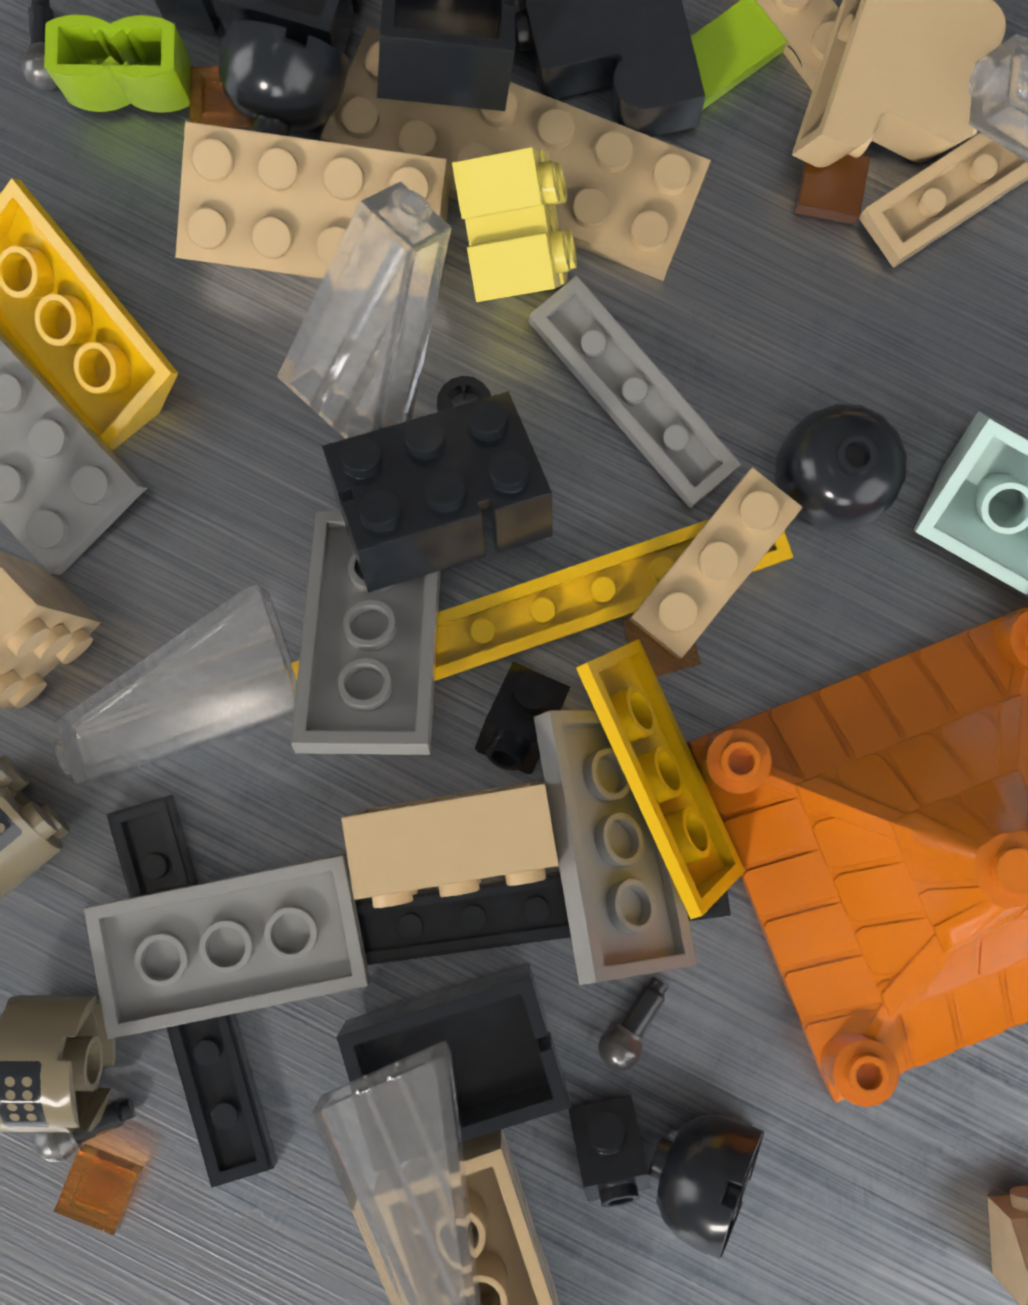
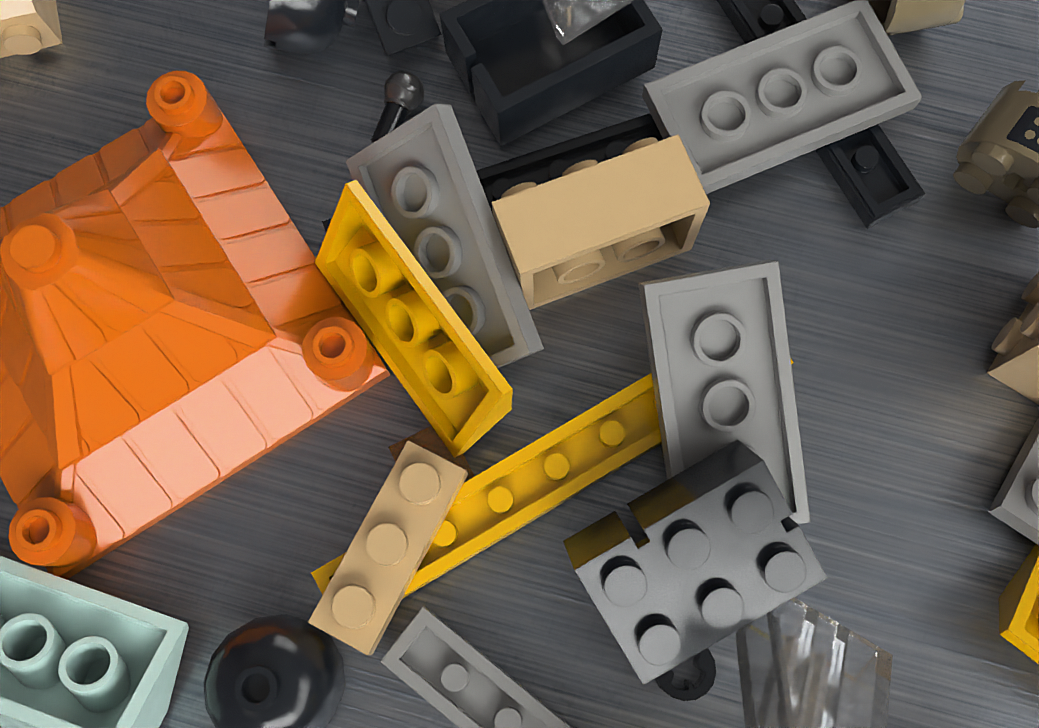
camera: 175 degrees right, 10 degrees down
clear slope [54,584,297,784] -> none
black bracket [475,661,571,774] -> none

